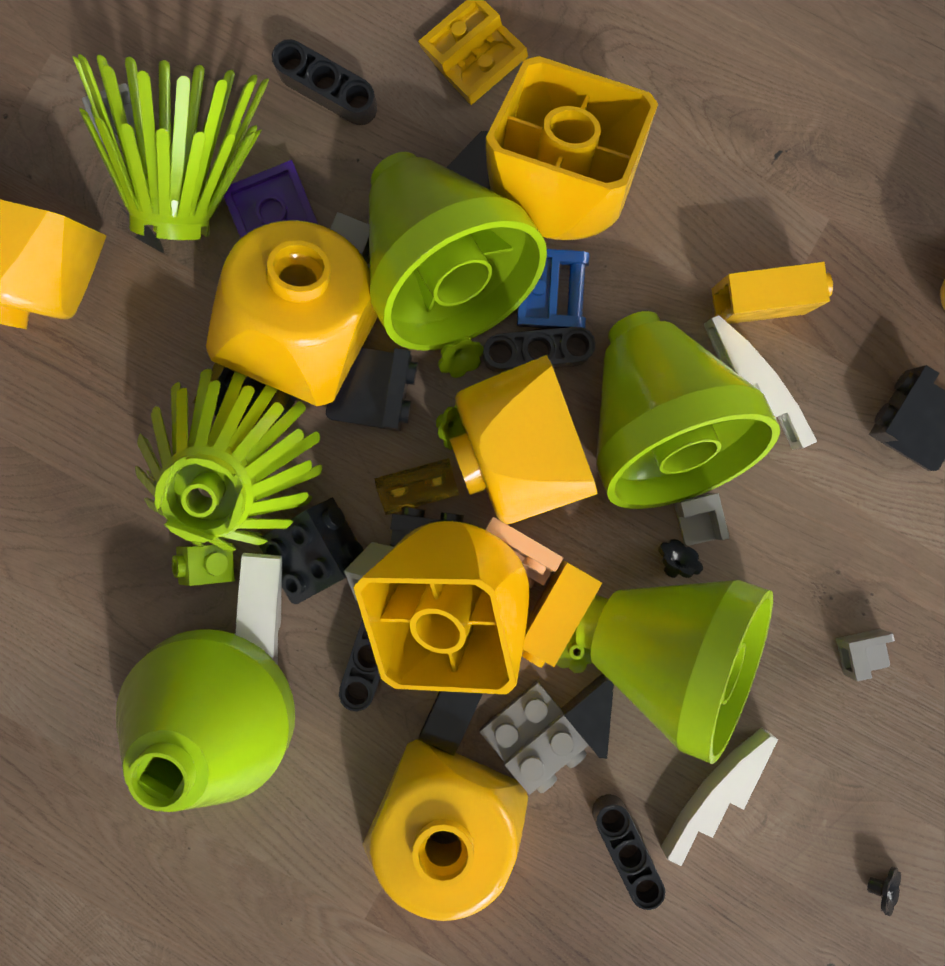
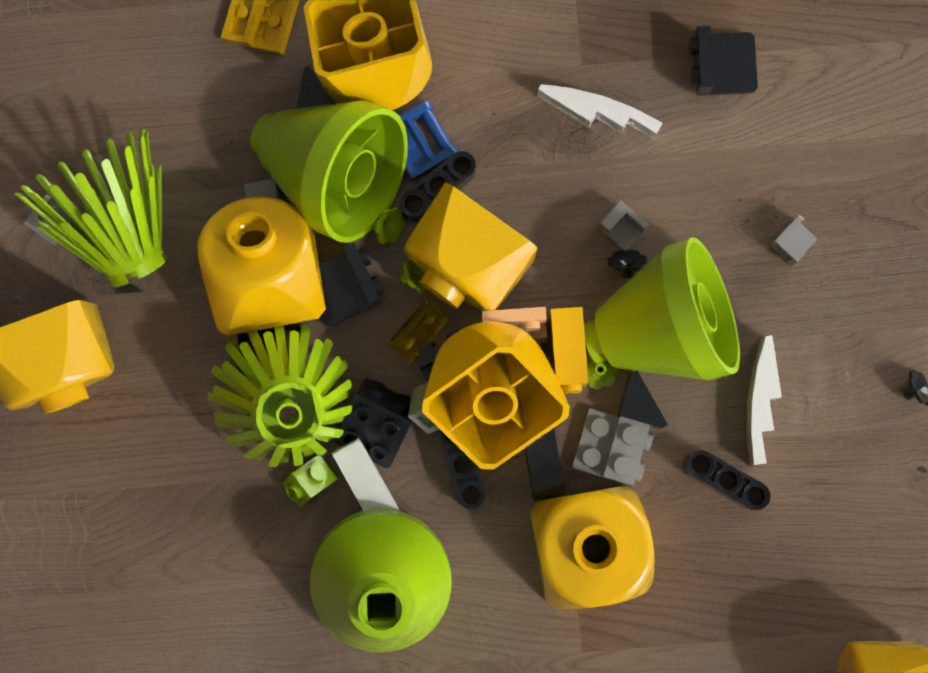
camera: 30 degrees left, 5 degrees down
dark purple plate [224,160,318,238] -> none
black beam [272,39,377,125] -> none
lime cone [596,311,780,509] -> none
yellow brick [711,262,833,324] -> none

